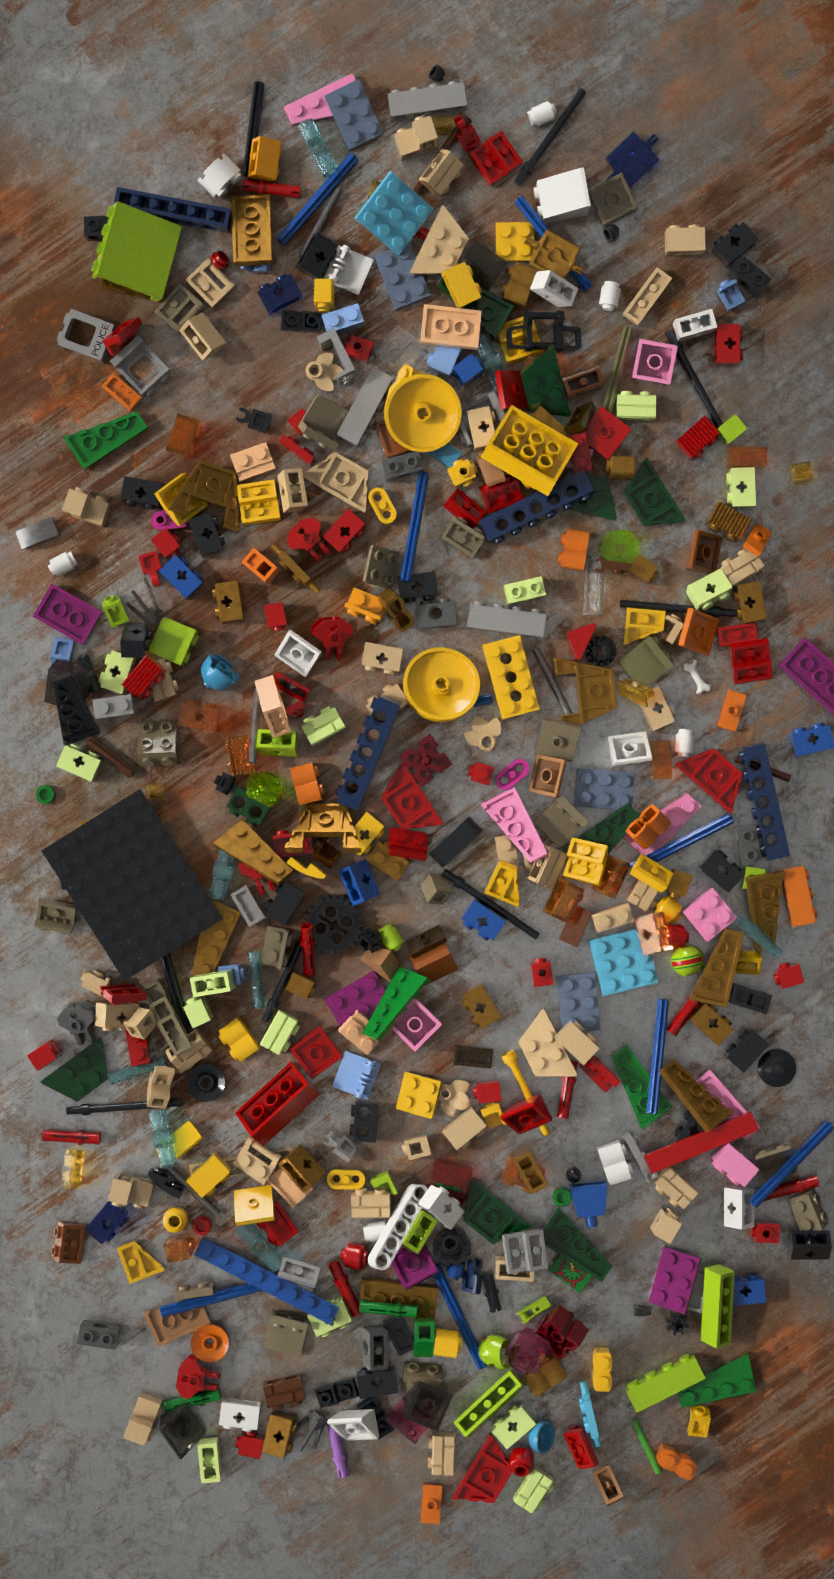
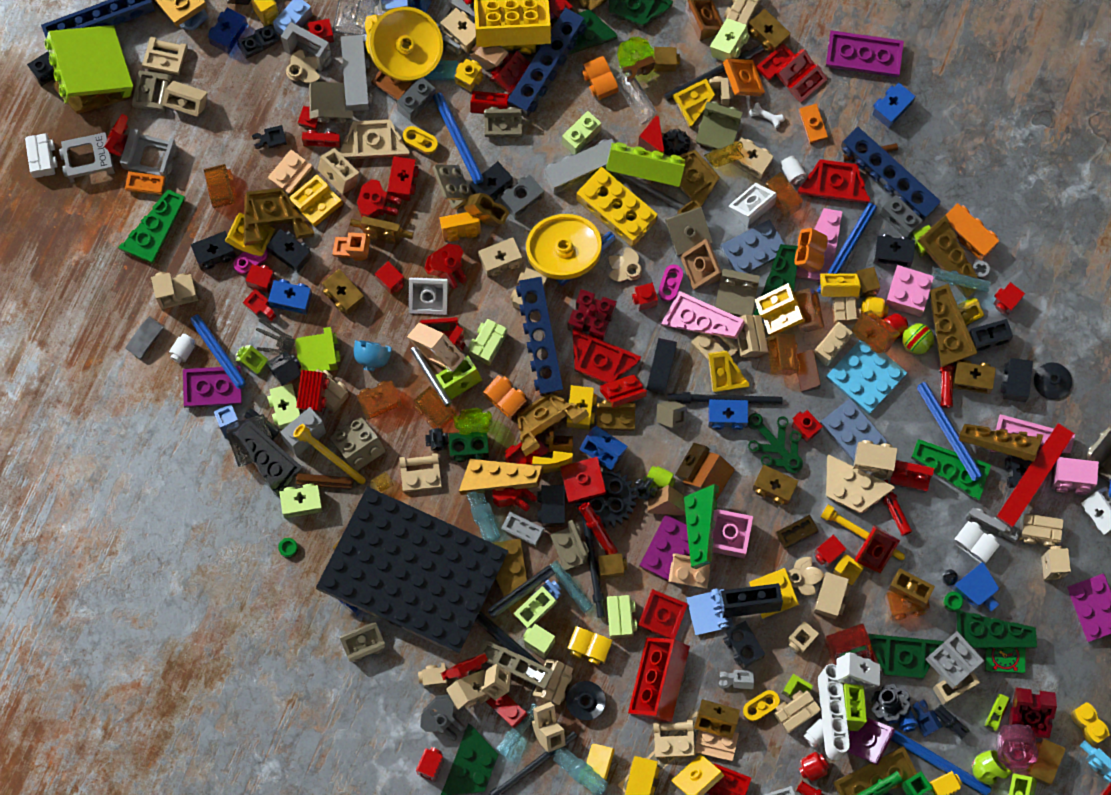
camera: 30 degrees left, 15 degrees down
red plate [211,251,229,269] -> none
clear smoke tile [632,1304,652,1316] -> none
none -> white brick [25,133,58,178]
none -> blue axle [190,314,246,389]
none -> yellow piece [293,424,366,484]
none -> tan plate [399,453,442,493]
none -> black axle [488,566,555,618]
none -> red plate [560,457,607,504]
none -> lime brick [606,142,685,187]
none -> black brick [719,583,783,618]
none -> dark green plant [747,413,803,473]
none -> light grey bush [973,261,990,279]

